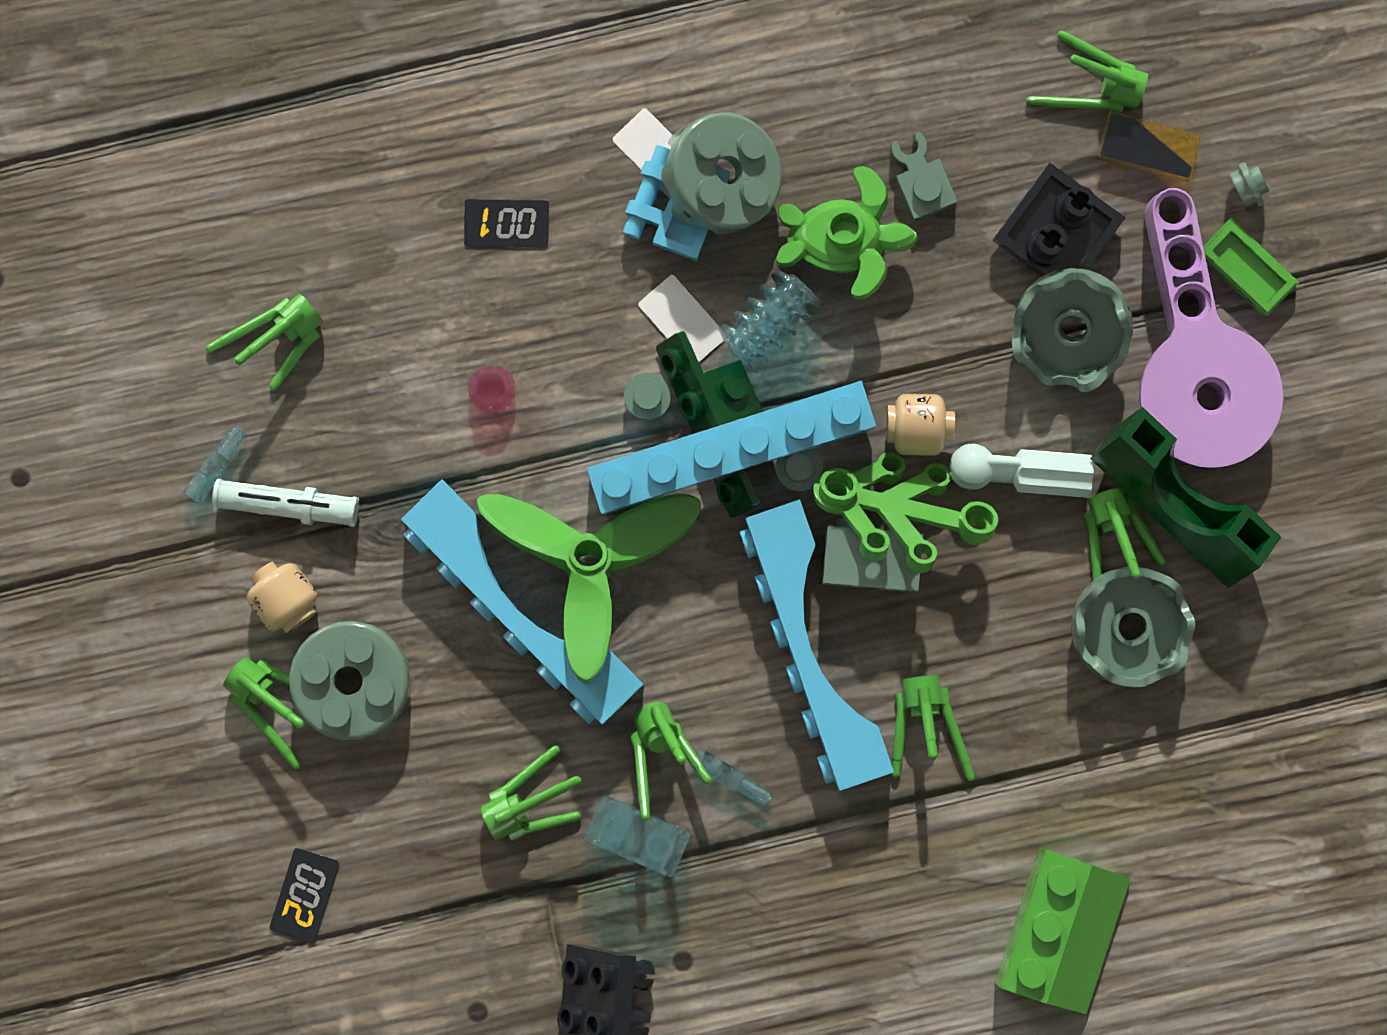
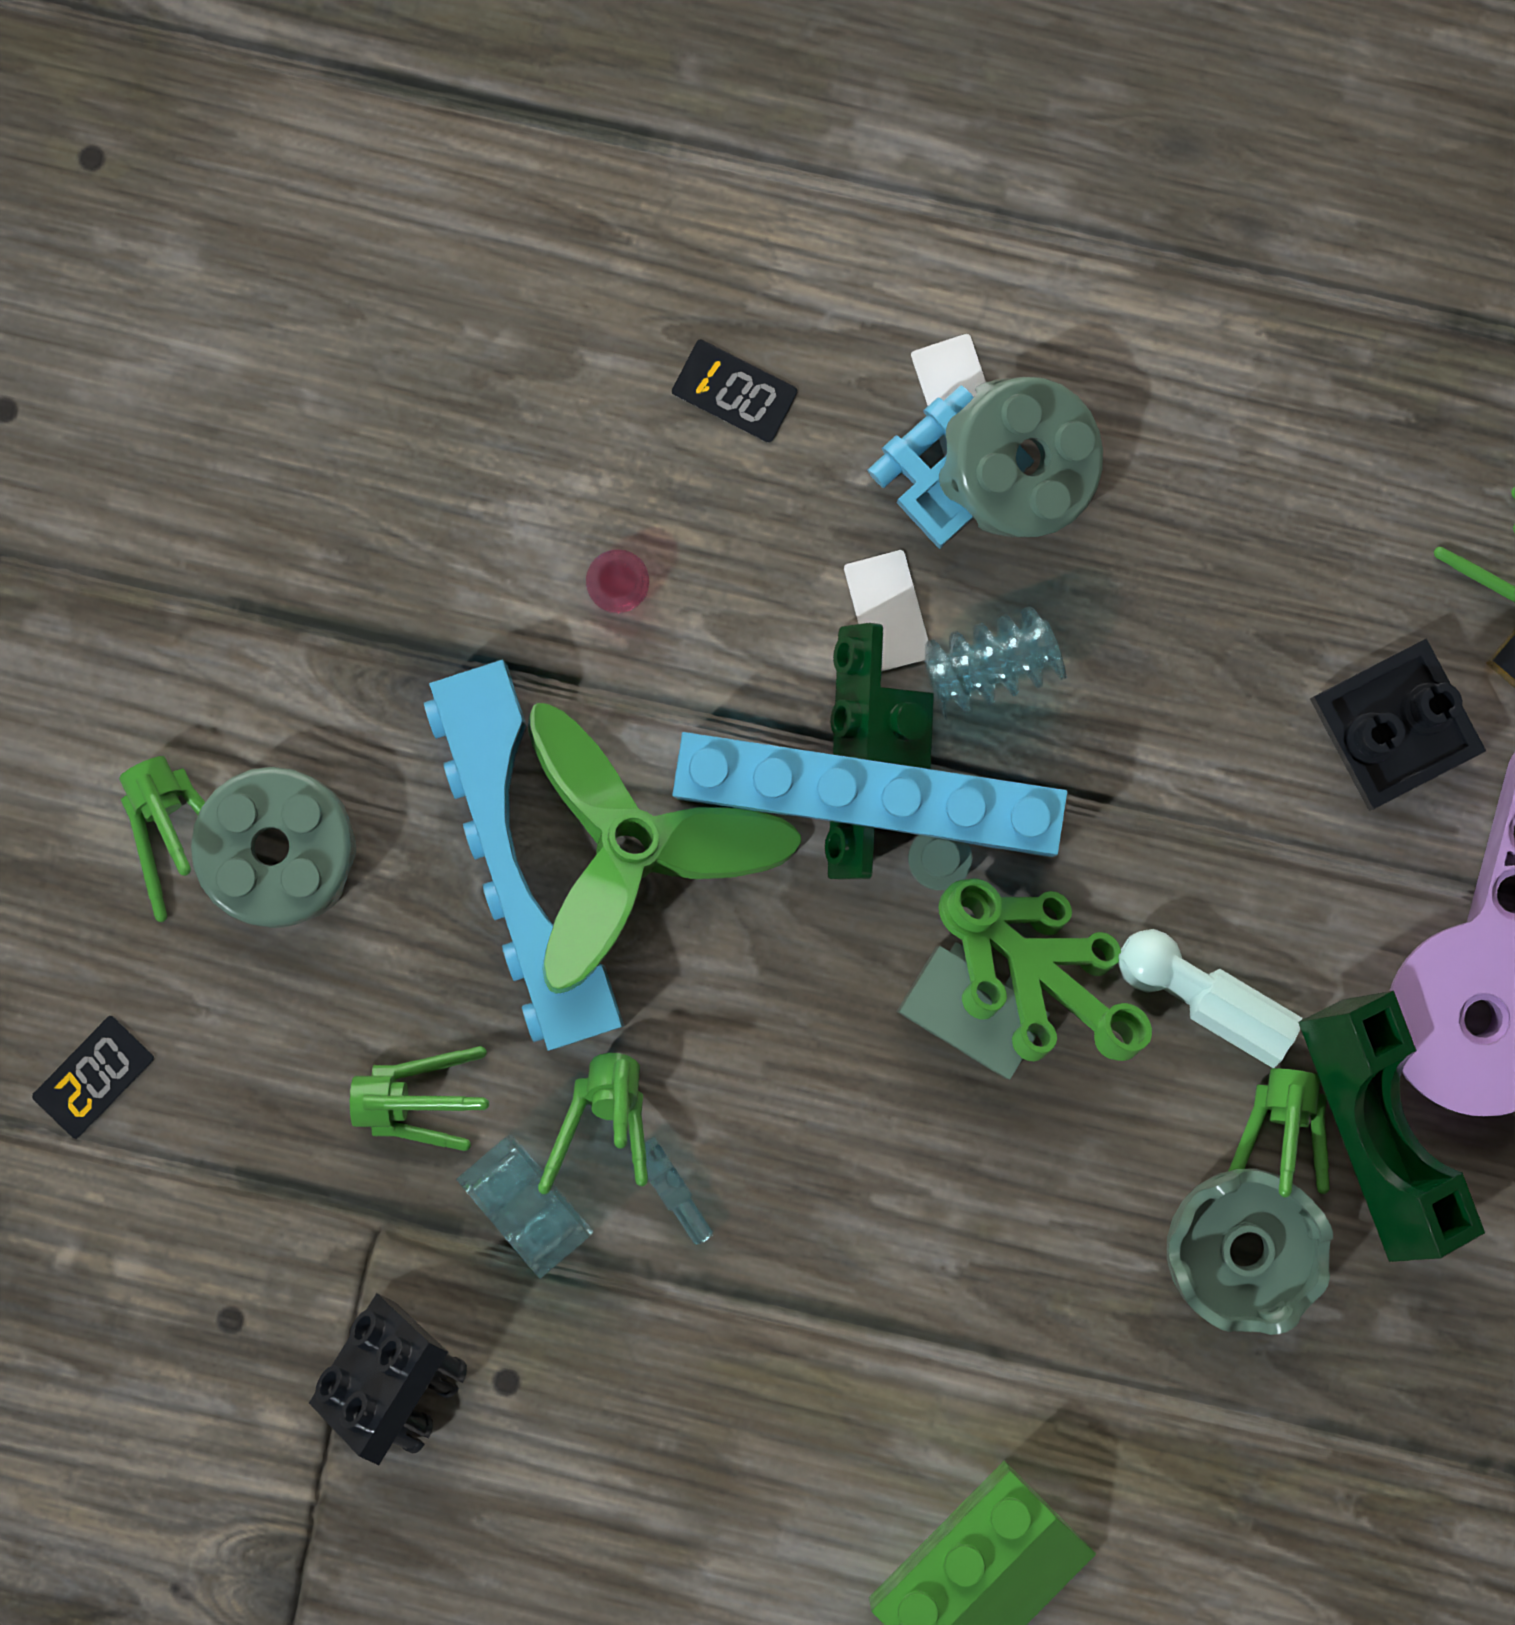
camera: 30 degrees right, 0 degrees up
clear light blue pin [183,425,246,504] -> none
bright green plant [206,293,324,391] -> none
light aqua pin [212,479,359,527] -> none
tan head [247,561,318,634] -> none
sand green plate [624,372,671,420] -> none
medium azure arch [739,500,894,791] -> none
bright green animal [776,166,919,299] -> none
tan head [887,394,955,456] -> none
sand green plate [890,131,958,222] -> none
bright green plant [891,675,975,781] -> none
sand green plate [1012,268,1133,392] -> none

